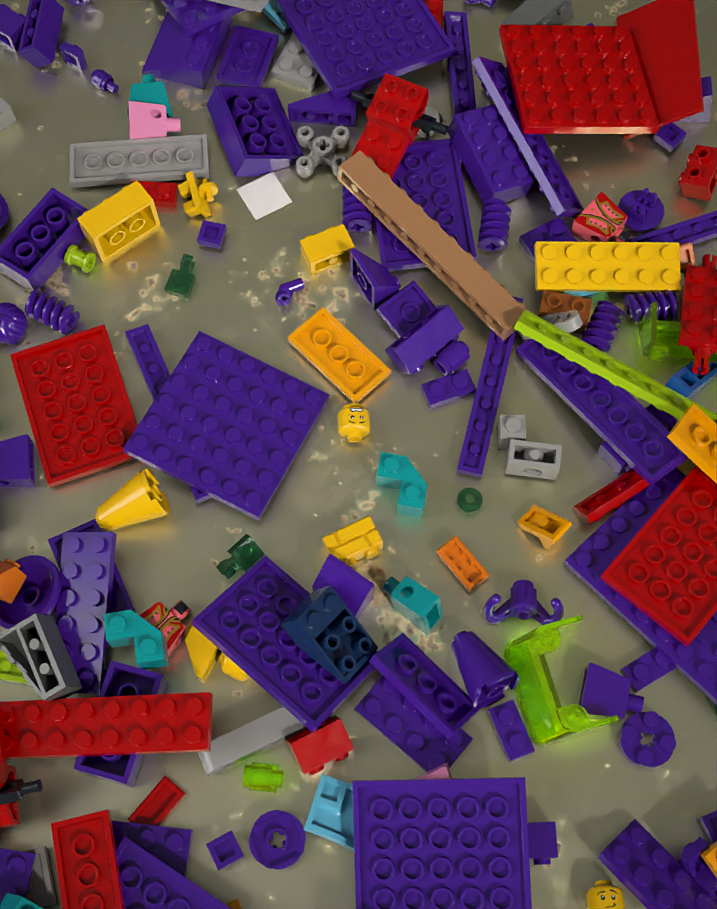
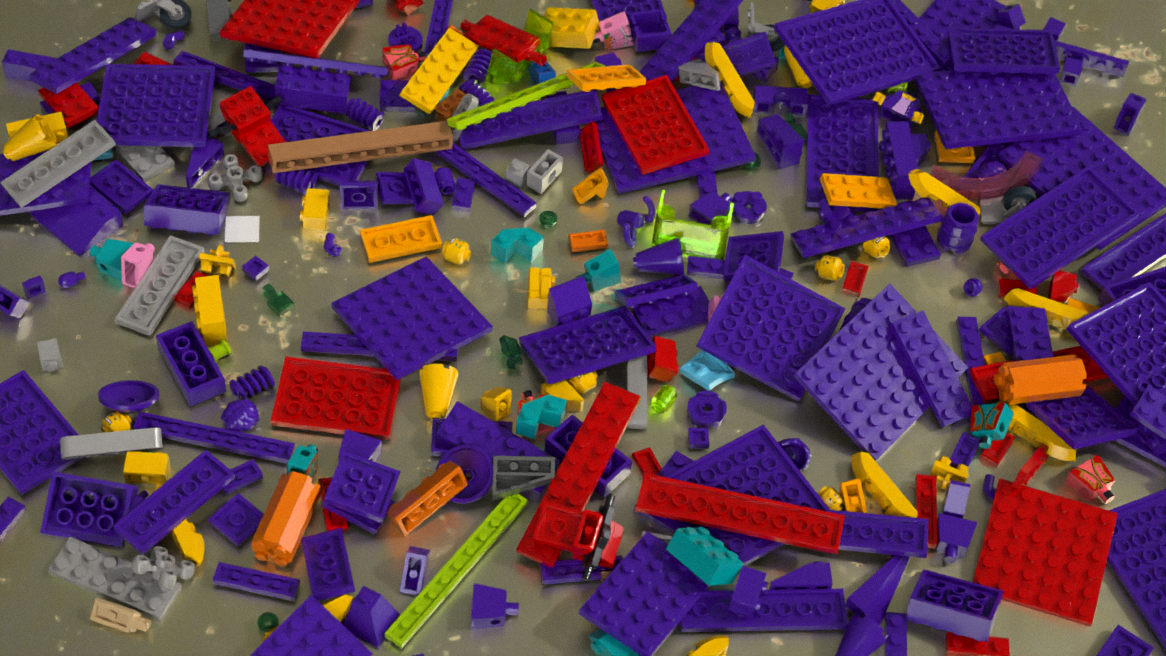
camera: 70 degrees left, 15 degrees down
dark blue slope [280,585,378,684] -> none
none -> yellow slope [480,387,512,421]
none -> dark purple plate [723,231,784,281]

